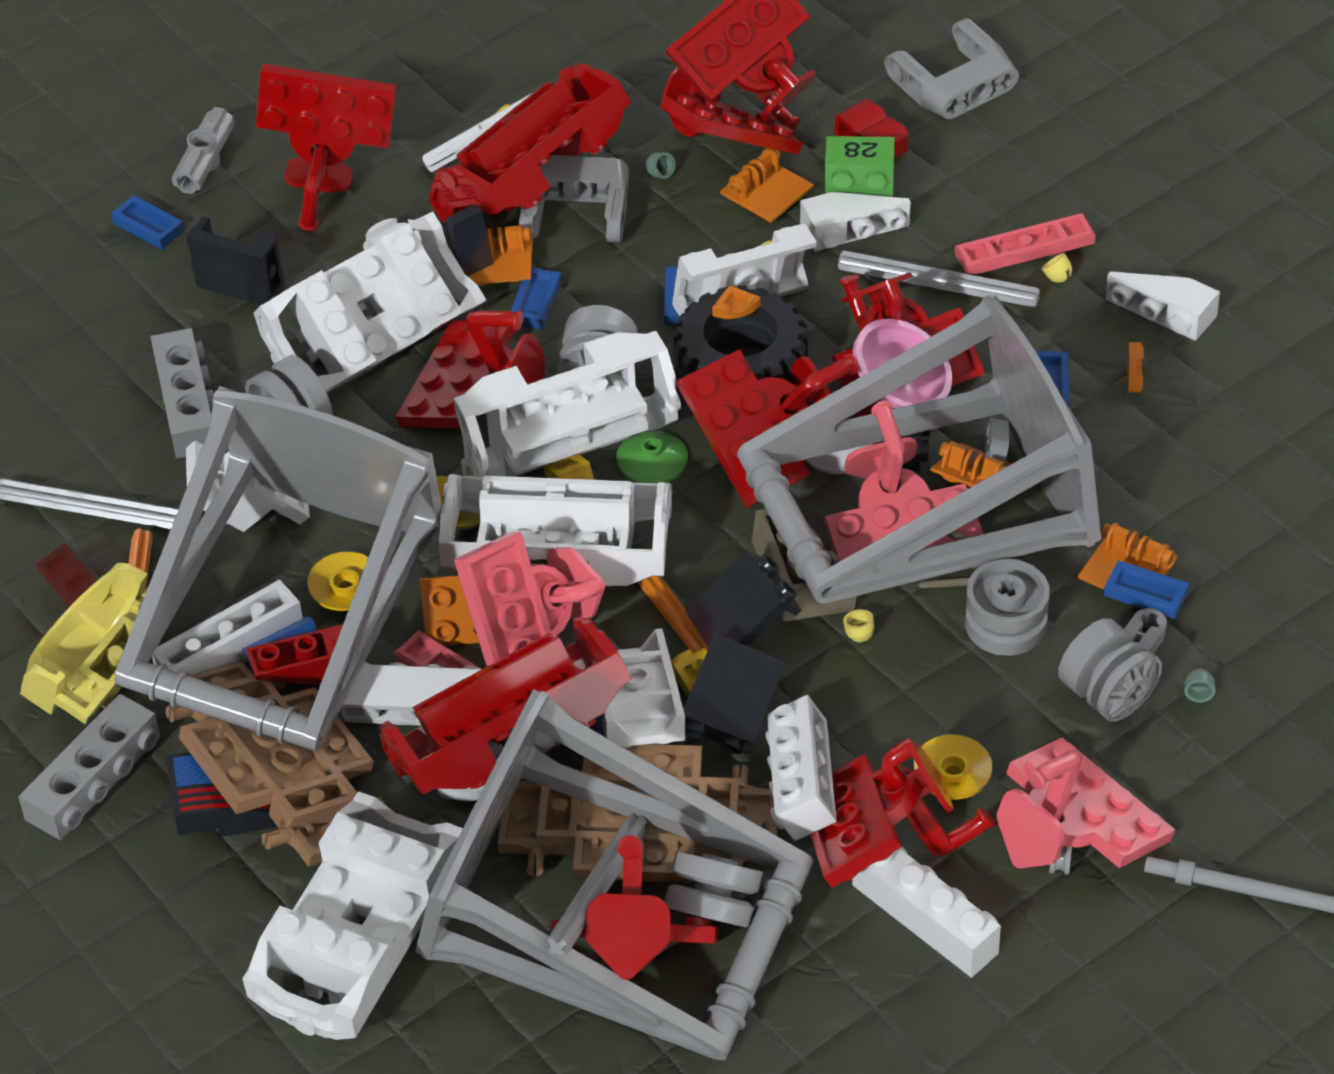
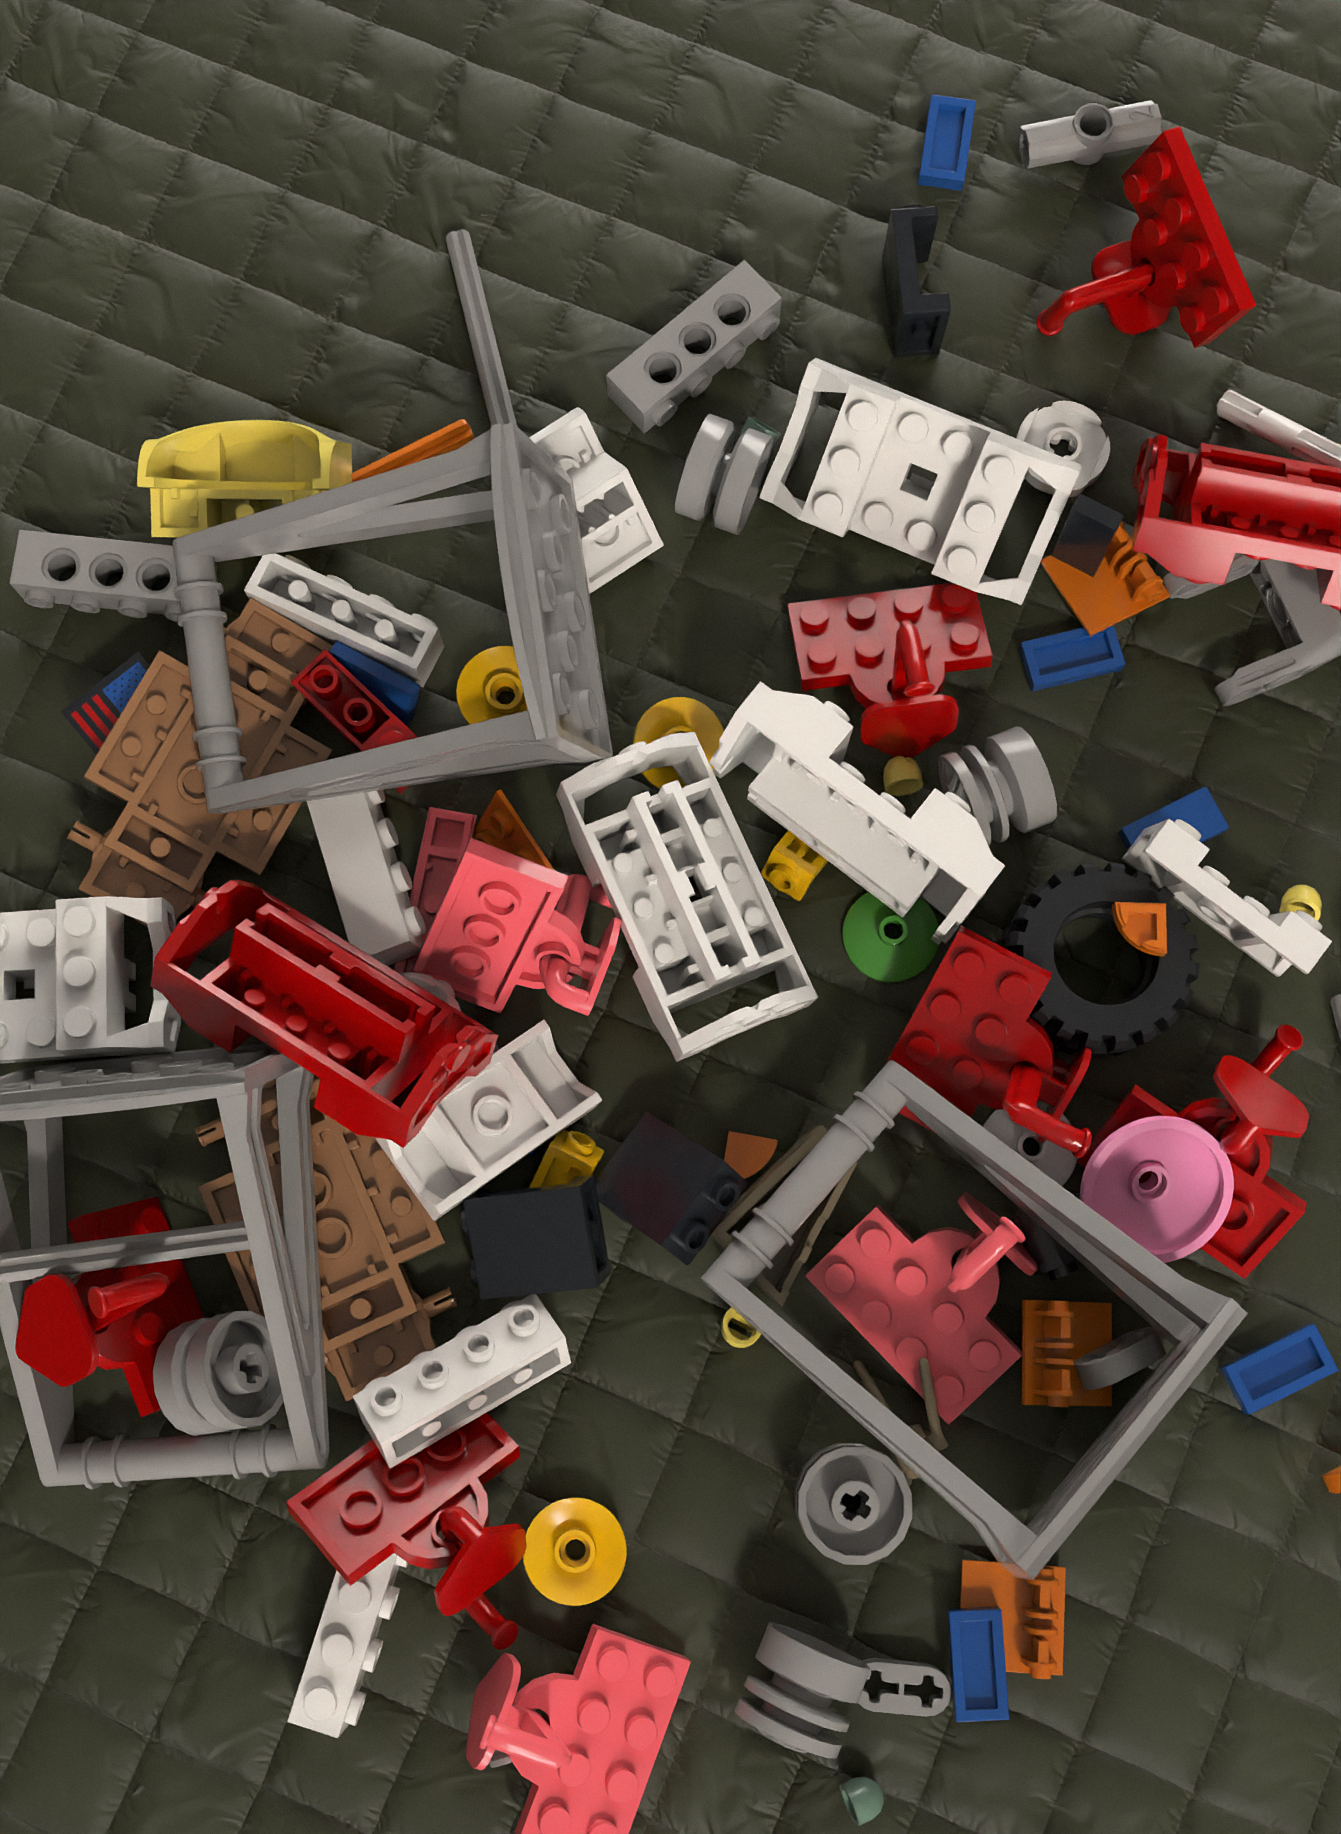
camera: 60 degrees right, 30 degrees up
clear red hinge [35,543,97,607] -> none
orange axle [637,575,708,654] -> none

